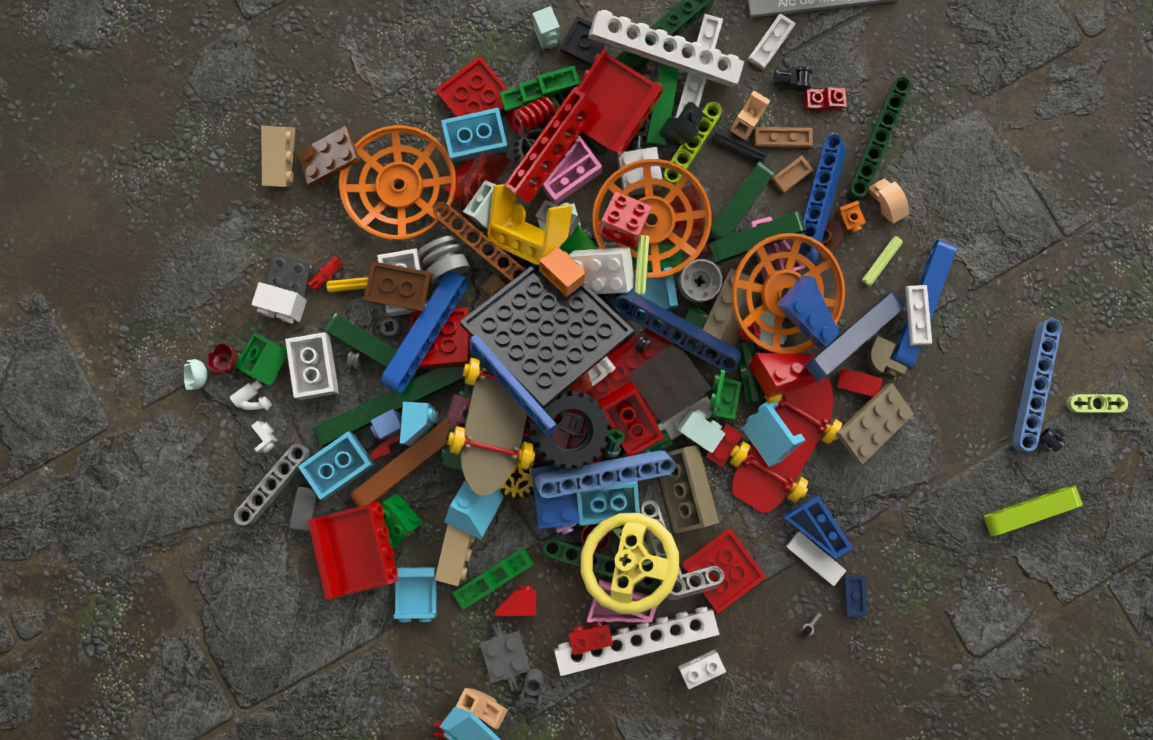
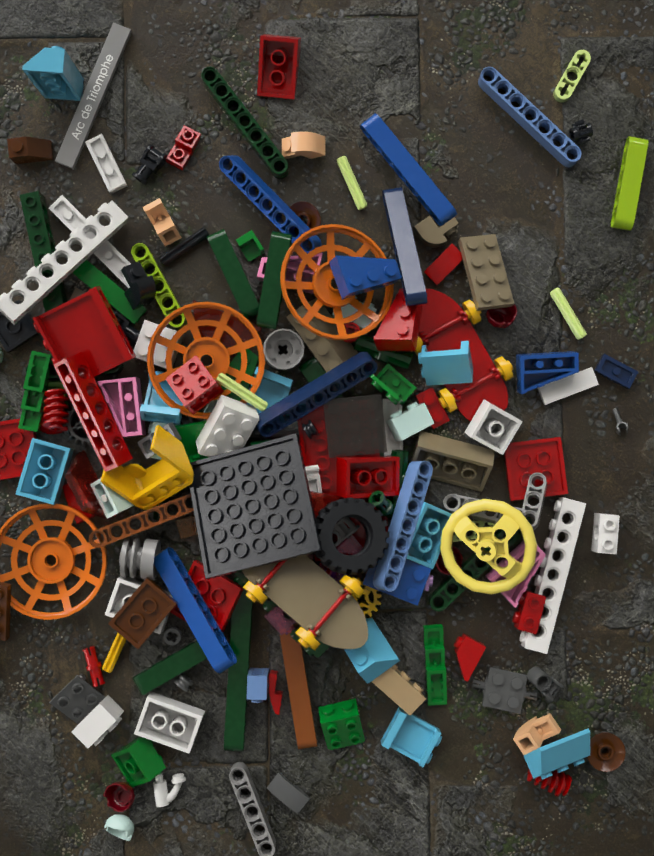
camera: 60 degrees left, 5 degrees up
white bracket [252,421,277,453] -> none
medium azure brick [298,431,375,500] -> none
red panel [308,501,399,600] -> none
medium azure slope [400,402,438,446] -> none
blue tile [470,334,556,437] -> none
orange brick [539,247,585,297] -> none
medium nougat tile [754,127,813,148] -> none
medium nougat tile [771,155,814,194] -> none
orange brick [835,201,866,234] -> none
white tile [905,285,932,346] -> none
none -> medium azure panel [140,371,183,425]
none -> green panel [236,230,265,262]
none -> red slope [257,34,301,99]
none -> white brick [465,399,523,455]
none -> dark red hair [486,304,518,328]
none -> yellowish green axle [550,288,587,340]

